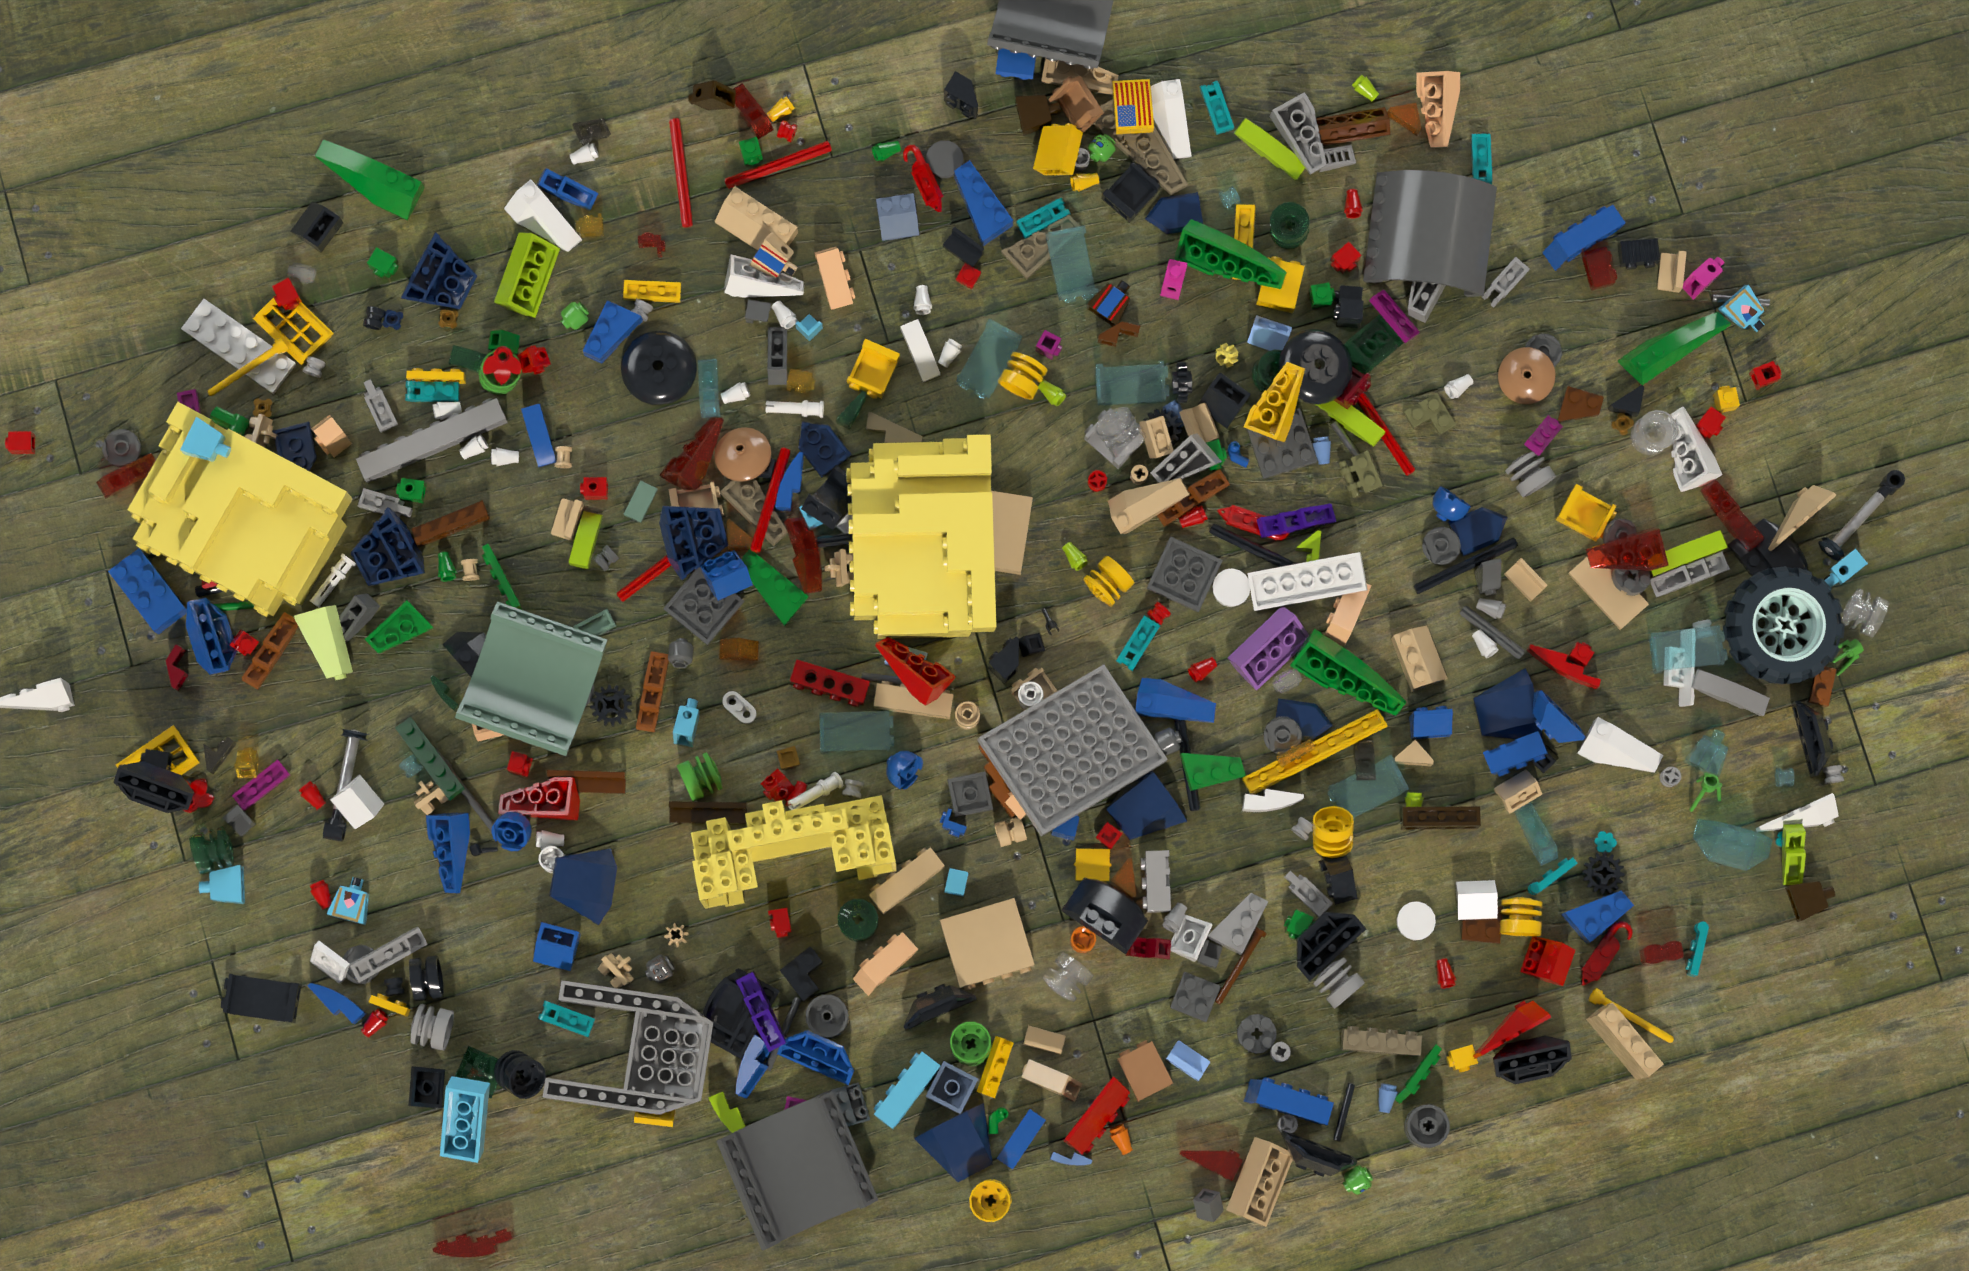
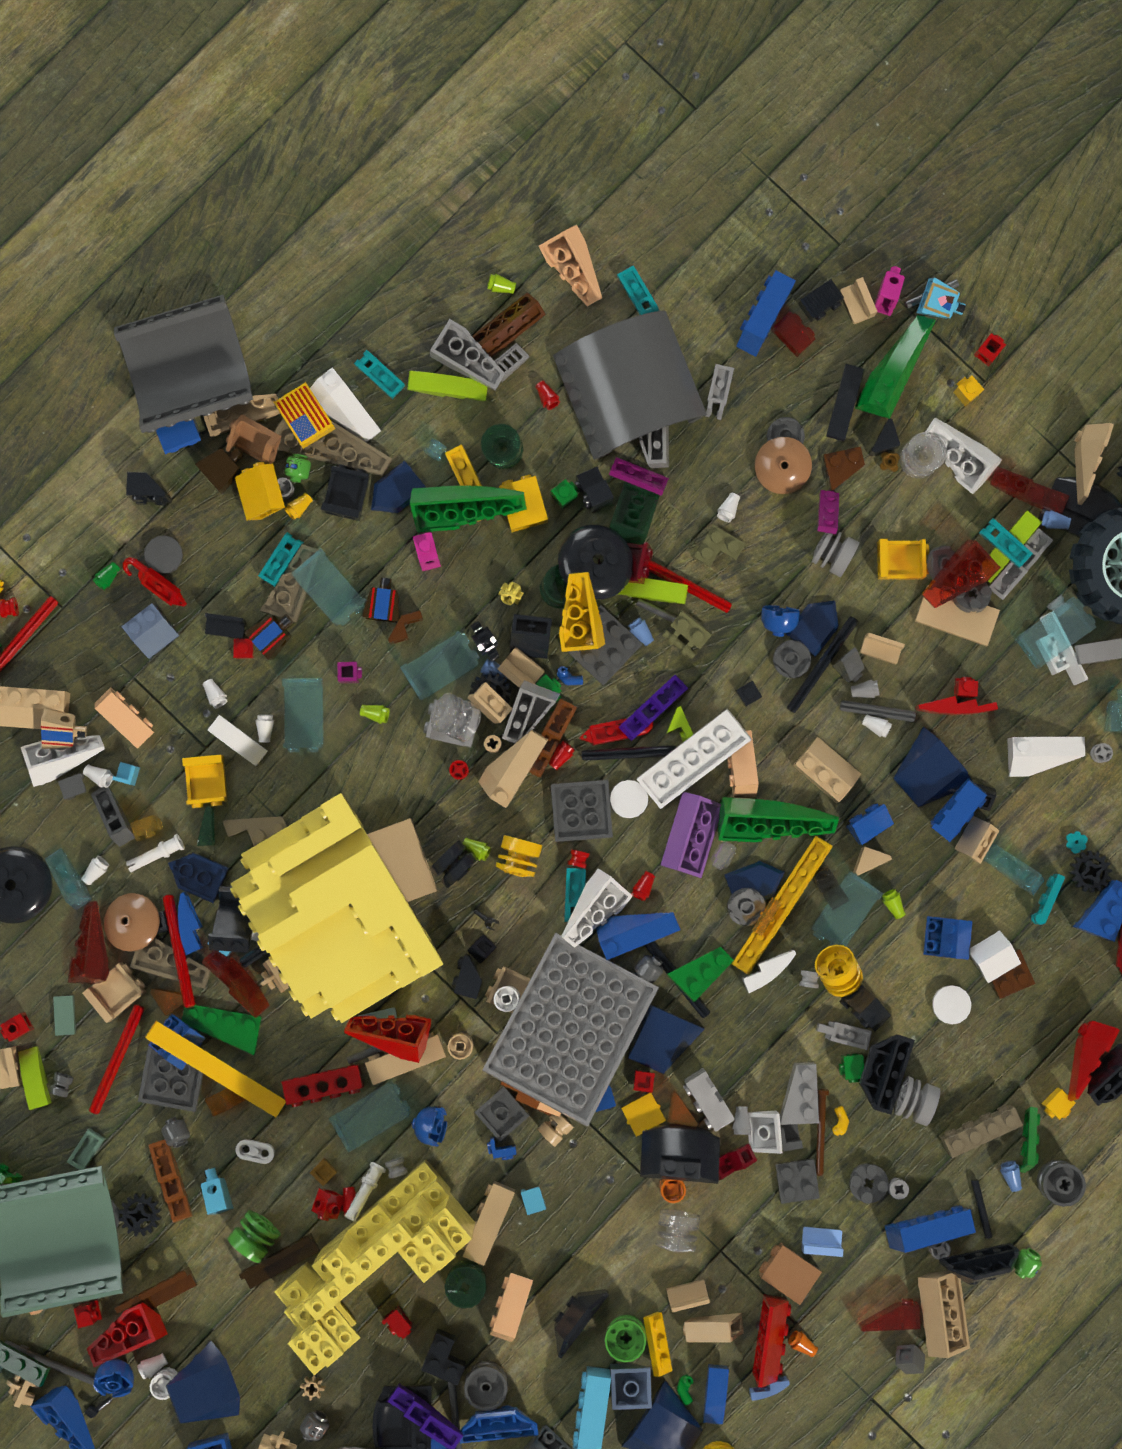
camera: 30 degrees left, 5 degrees up
dark blue wedge [659,506,728,580] -> none
tan brick [940,898,1034,991] -> none
blue wedge [954,160,1013,247] -> none
yellow wheel [998,352,1047,400] -> none
light blue panel [1247,315,1292,354] -> none
red brick [1330,242,1362,274] -> none
clear orange slope [1387,103,1422,136] -> none
dark brown fence [1401,806,1481,830] -> none
red cone [1436,959,1457,989] -> none
yellow wheel [1500,897,1542,936] -> none
red slope [1520,936,1576,986] -> none
blue wedge [1533,690,1586,743] -> none
red brick [1696,406,1726,439] -> none
none -> yellow tile [145,1021,286,1118]
none -> torso [244,614,293,660]
none -> black wheel [429,840,478,889]
none -> white wedge [561,869,632,948]
none -> black plate [736,681,762,707]
none -> black slope [826,364,864,442]
none -> yellow arm [832,1106,849,1136]
none -> blue slope [923,916,972,960]
none -> teal plate [979,518,1033,568]
none -> medium blue cone [1041,510,1071,529]

